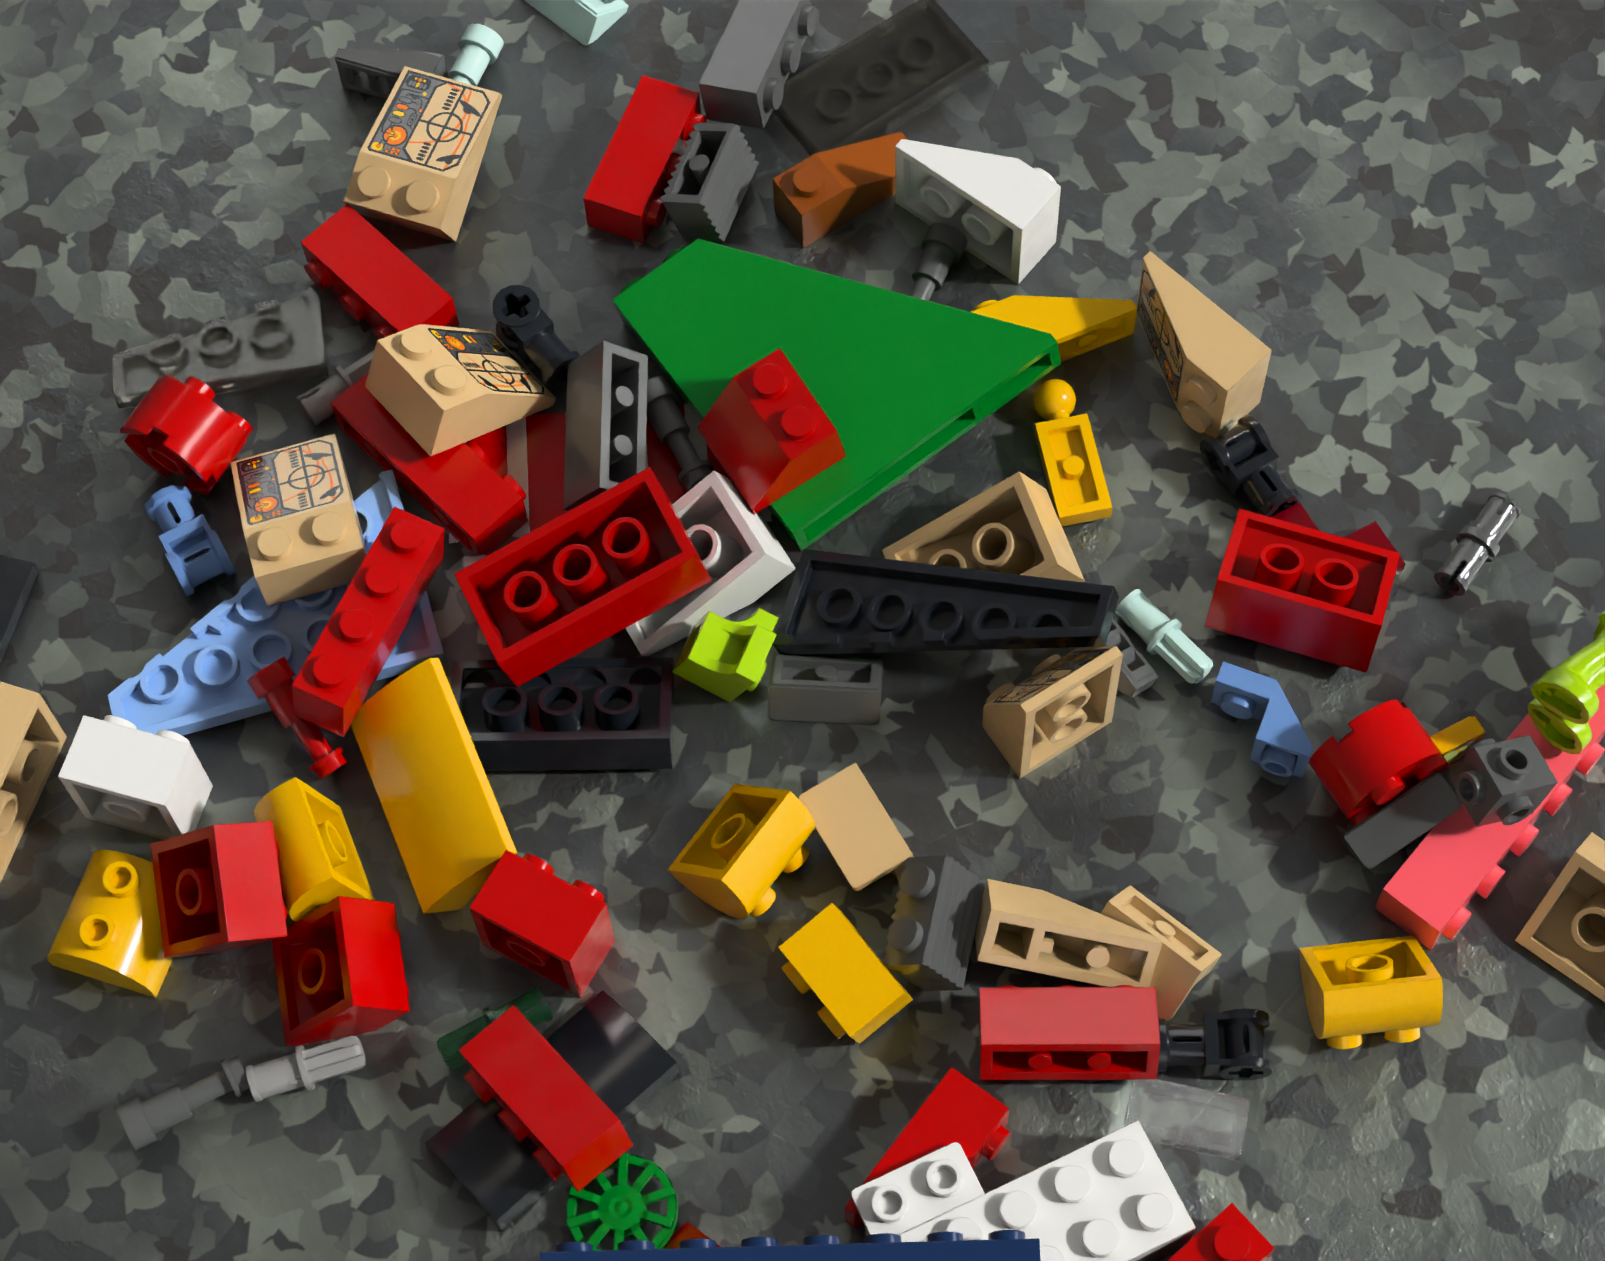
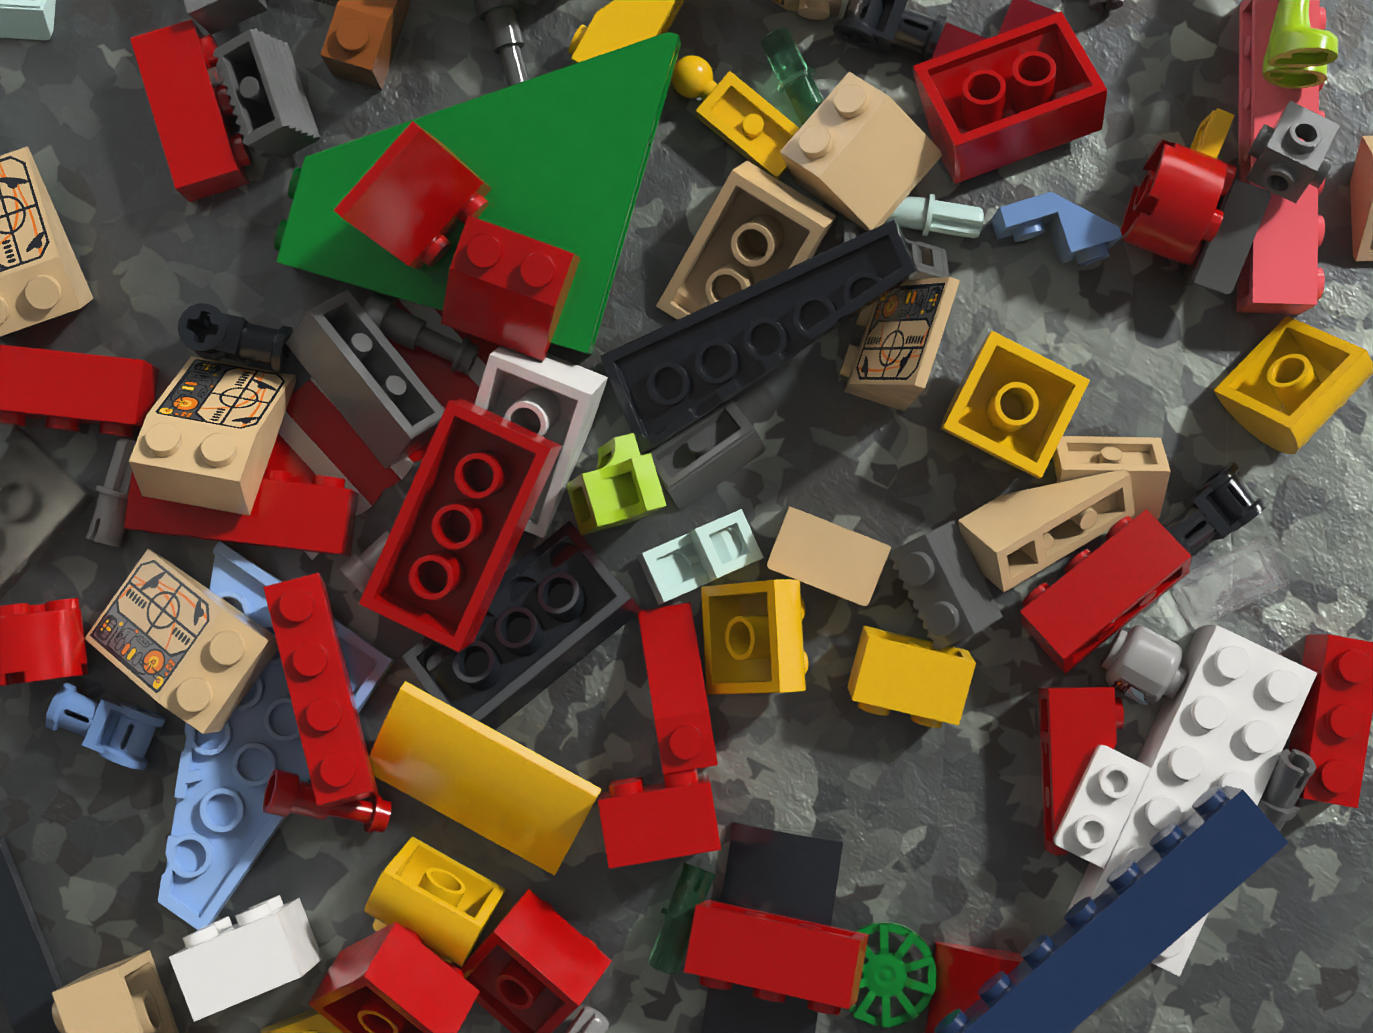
camera: 45 degrees left, 20 degrees up
none -> red slope [334,121,492,269]
none -> light aqua slope [637,509,764,605]
none -> red slope [638,602,718,774]
none -> clear green axle [761,26,824,125]
none -> tan slope [780,71,942,231]
none -> yellow brick [940,331,1090,479]
none -> light grey head [1100,625,1187,706]

